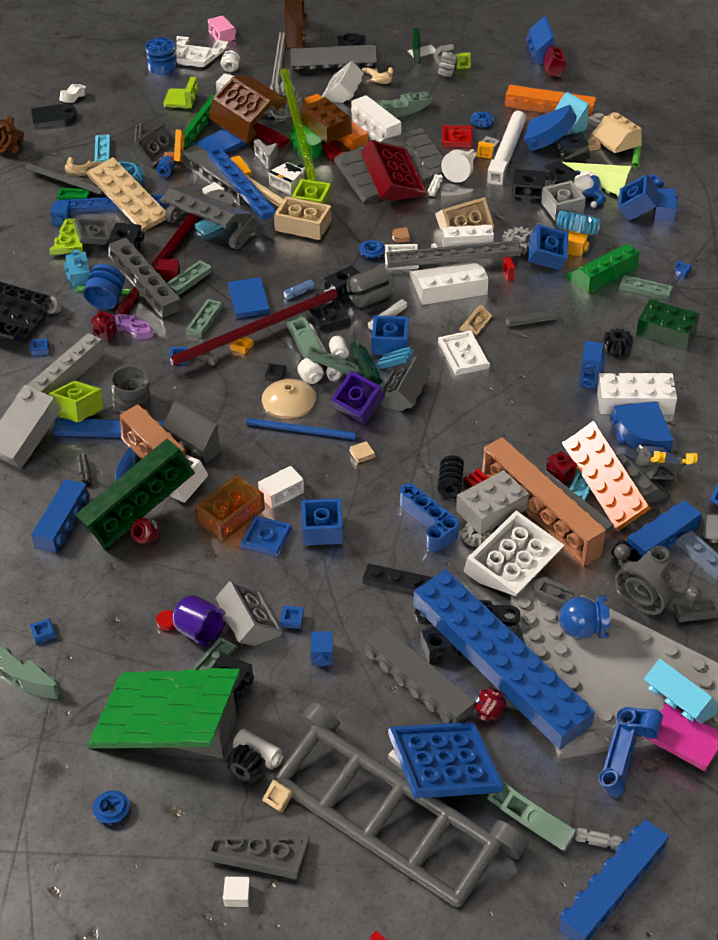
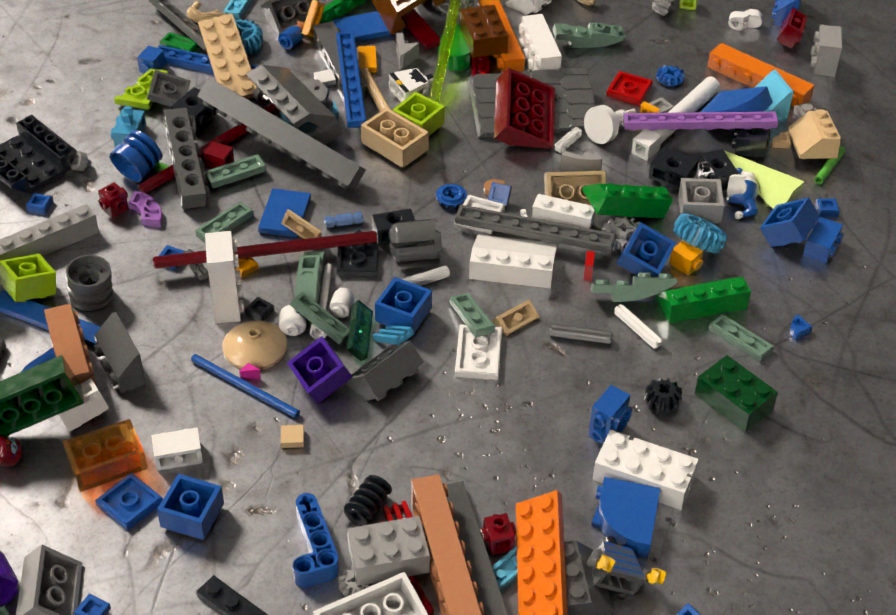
camera: 20 degrees right, 0 degrees up
none -> brick [197,77,366,190]
none -> white brick [205,231,244,324]
none -> dark pink piece [239,363,261,380]
none -> tan slope [281,209,322,239]
none -> sand green tile [449,293,495,337]
none -> tile [488,182,512,206]
none -> green slope [582,183,673,218]
none -> sand green slope [591,272,677,302]
none -> white axle [614,304,663,349]
none -> medium lavender plate [623,112,778,131]
none -> white piece [728,9,763,31]
none -> light grey brick [810,25,842,77]

